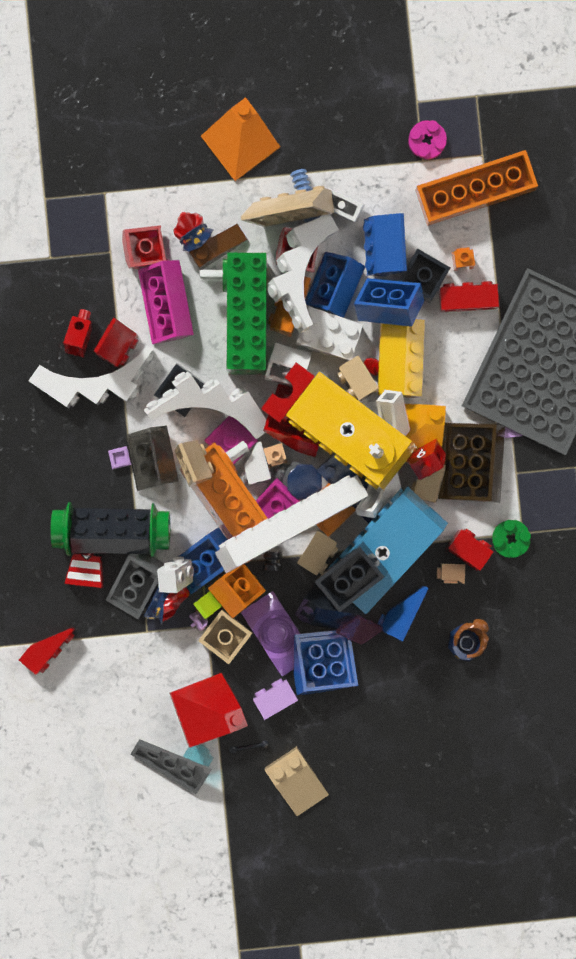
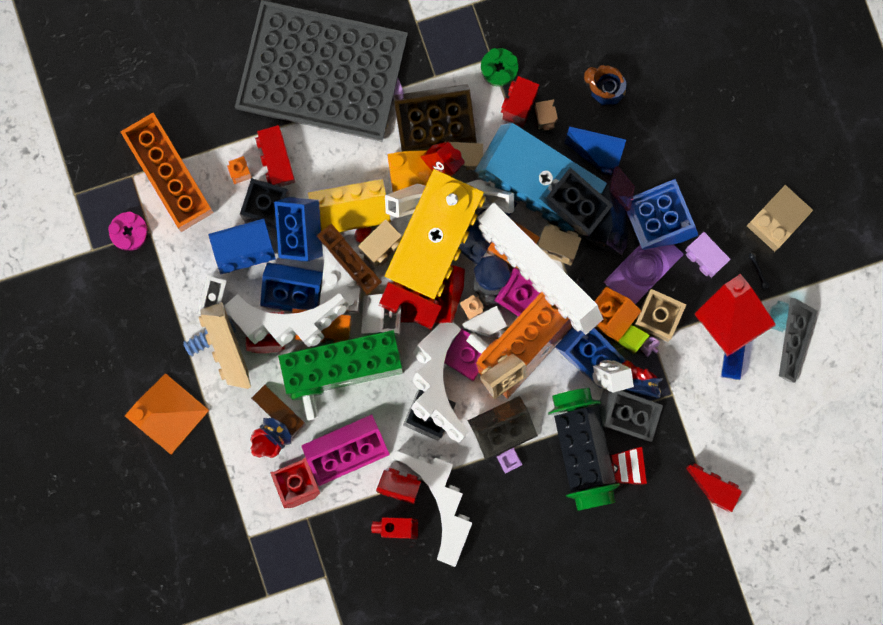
camera: 105 degrees left, 5 degrees down
none -> reddish brown slope [317,223,382,295]
none -> clear blue plate [720,346,745,380]

